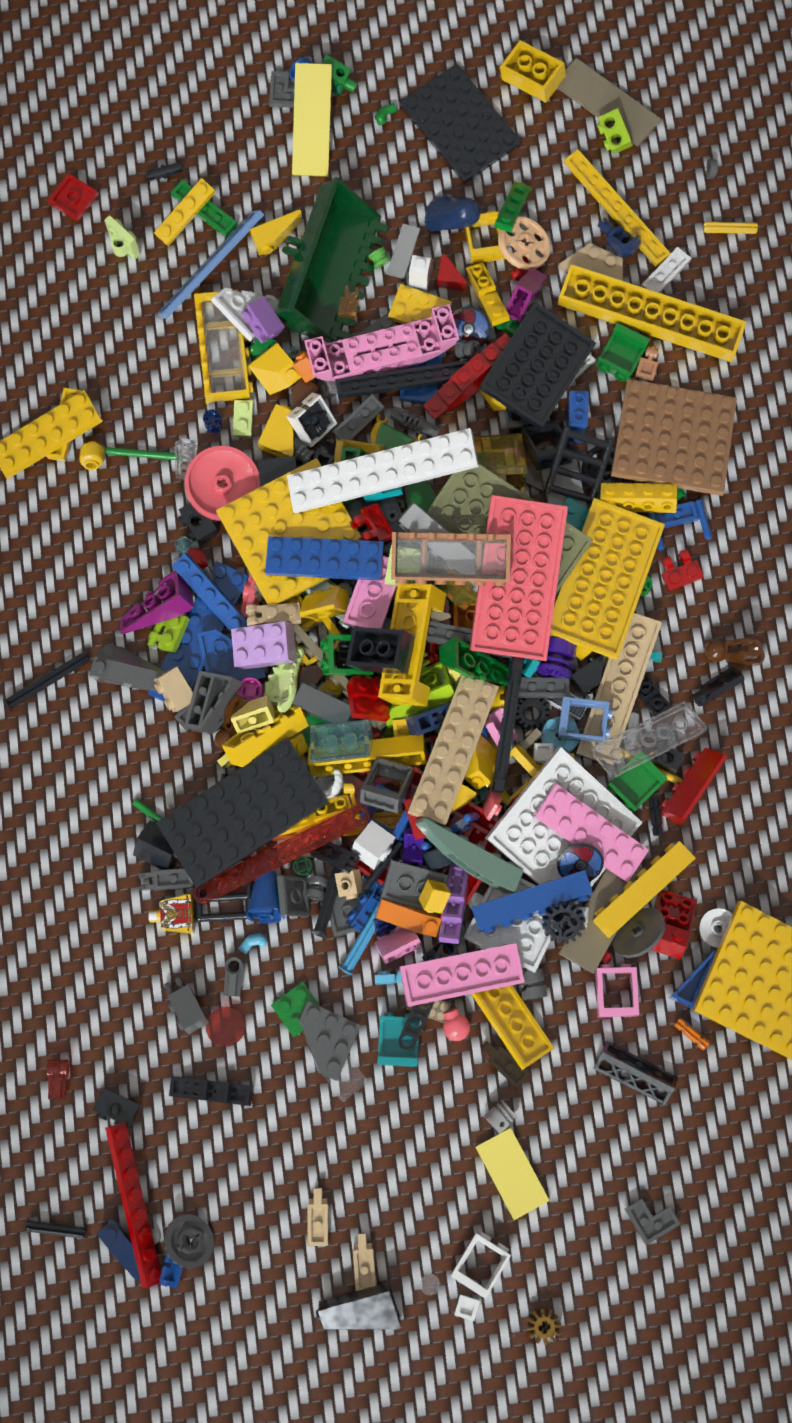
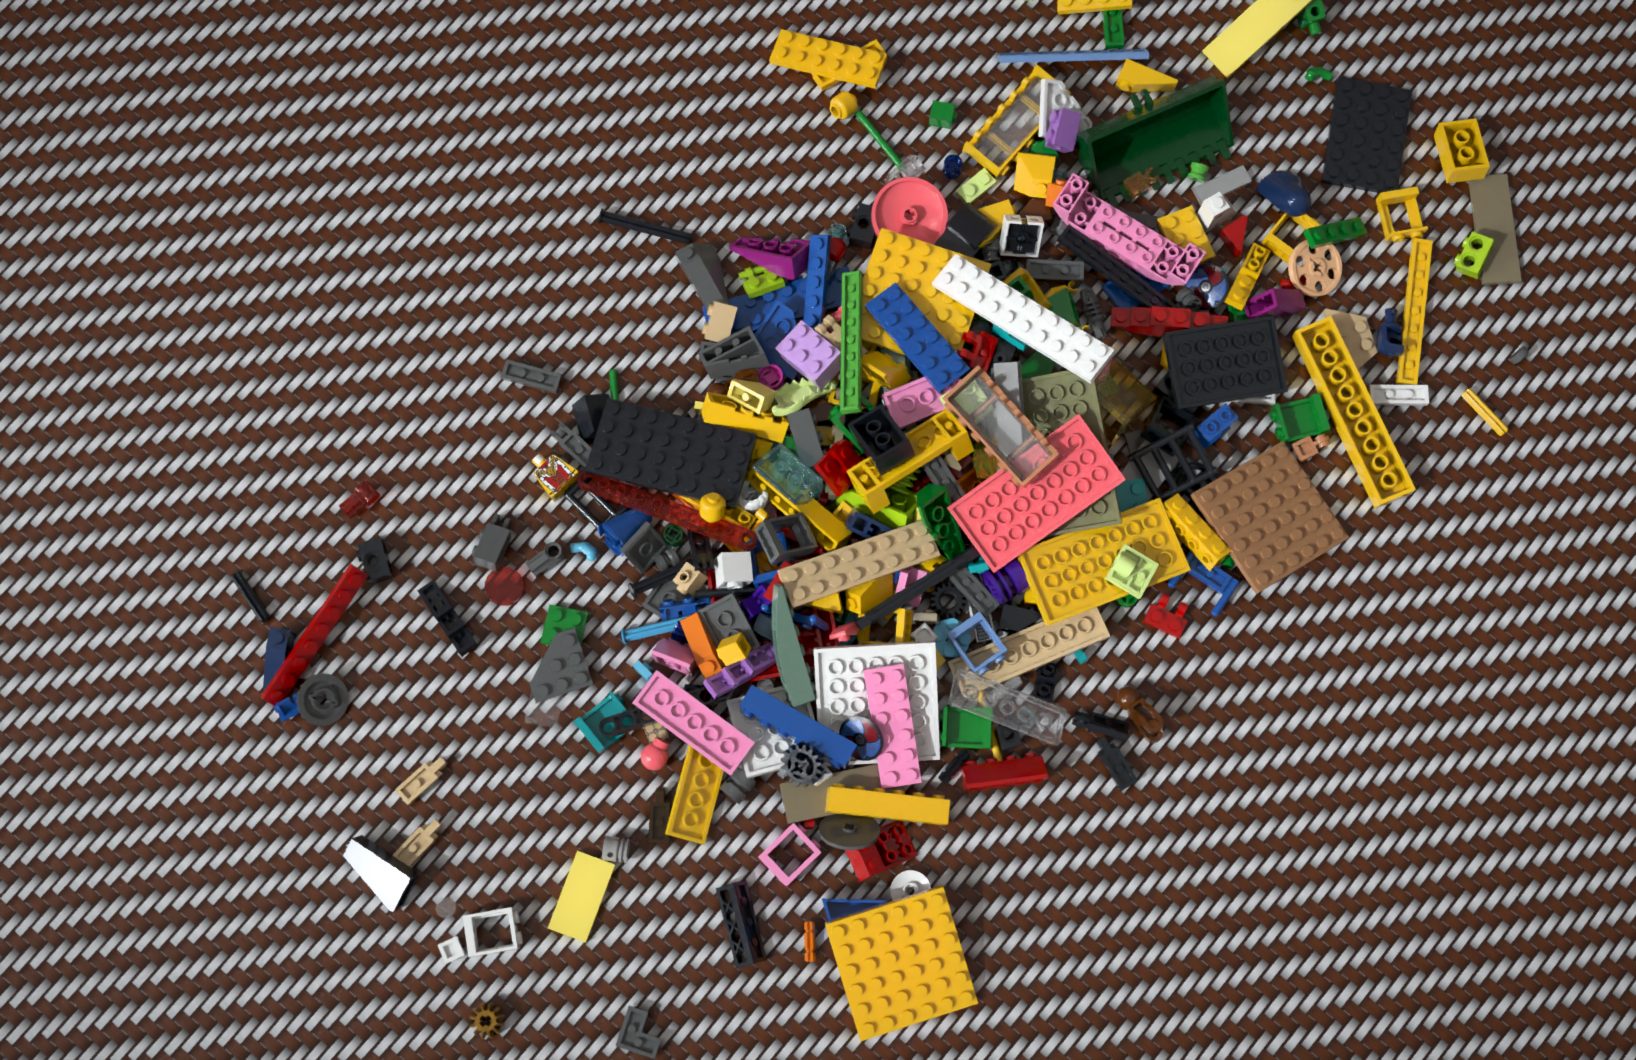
camera: 45 degrees right, 0 degrees up
none -> dark grey plate [501,359,562,394]
none -> yellow head [699,492,726,523]
none -> bright green tile [840,270,863,415]
none -> green brick [929,100,957,129]
none -> black slope [945,202,998,250]
none -> black hinge [1096,736,1138,792]
none -> yellowish green plate [1104,544,1159,599]
none -> yellow panel [1376,186,1428,243]

